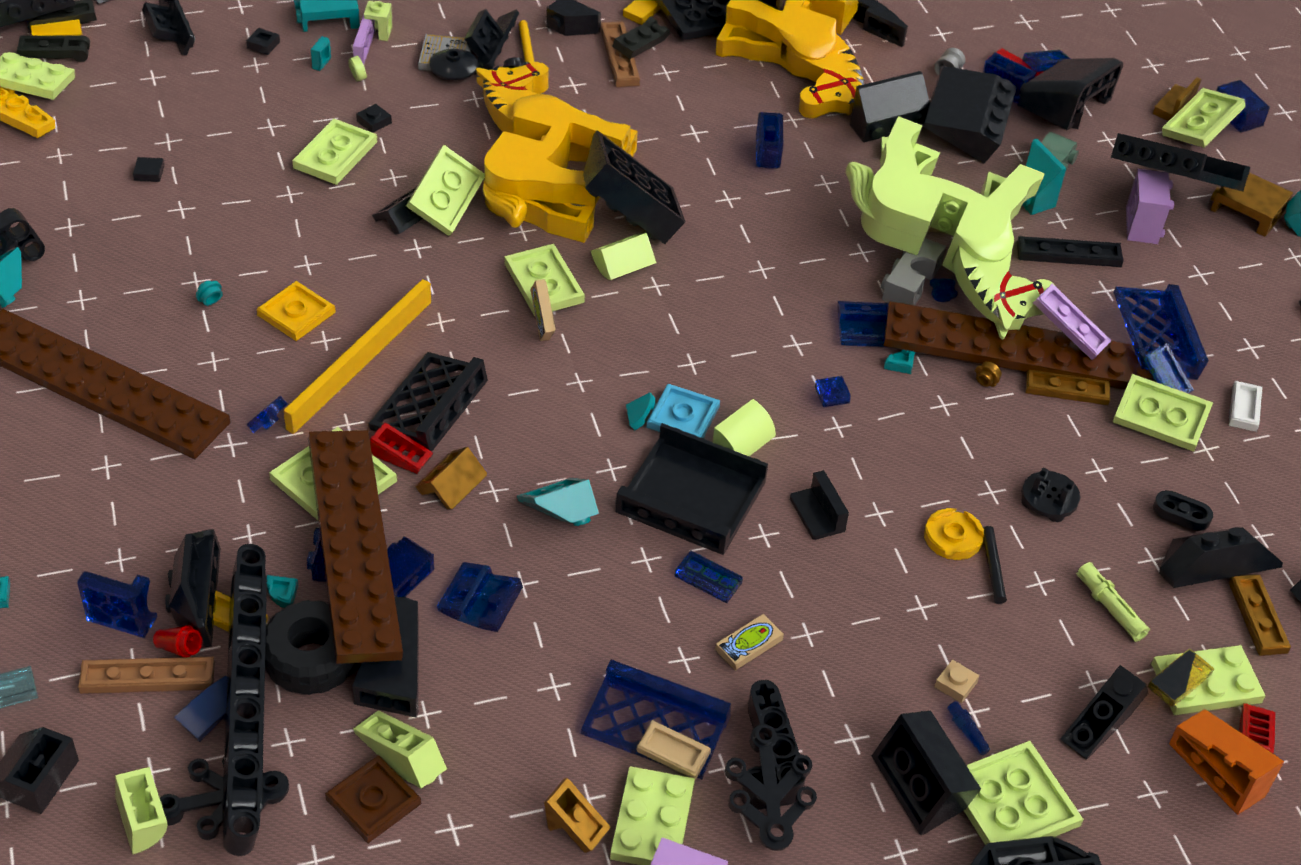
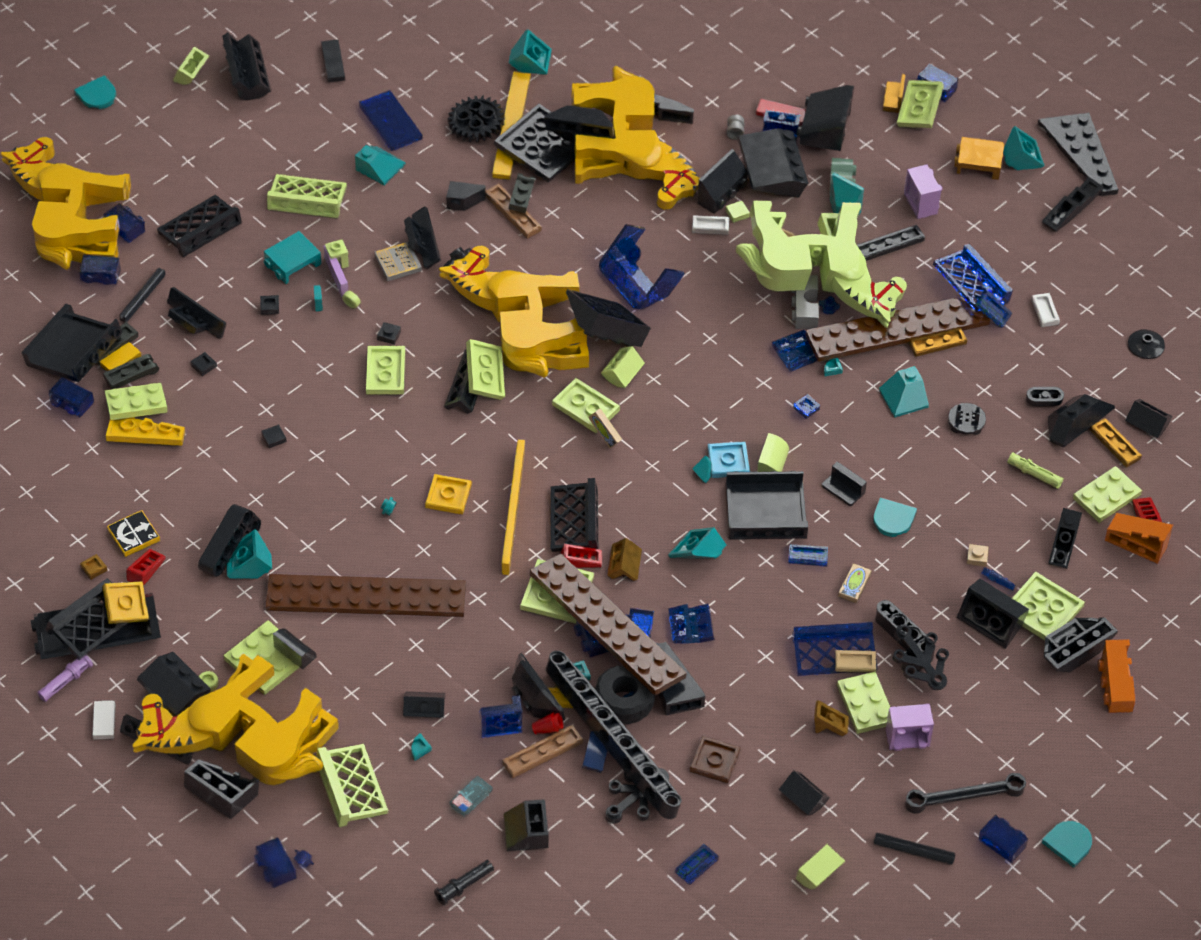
camera: 25 degrees left, 5 degrees up
yellowish green brick [115,767,167,854] -> none
clear blue plate [246,396,288,433] -> none
yellowish green slope [353,710,447,789] -> none
black dish [429,48,478,80] -> none
yellow bar [518,20,534,63] -> none
clear blue brick [756,112,784,168] -> none
yellow tile [924,508,984,560] -> none
pearl gold plate [975,361,1002,387] -> none
black bar [983,526,1007,604] -> none
clear blue tile [1022,49,1071,72] -> none
lavender tile [1033,284,1112,360] -> none
black panel [1111,133,1251,192] -> none
yellowish green plate [1113,374,1213,452] -> none
tile [1147,648,1215,708] -> none
none -> black tile [190,352,217,376]
none -> black panel [403,691,446,718]
none -> clear blue windscreen [599,224,685,310]
none -> white tile [692,215,729,235]
none -> tile [873,498,917,537]
none -> teal slope [879,366,929,418]

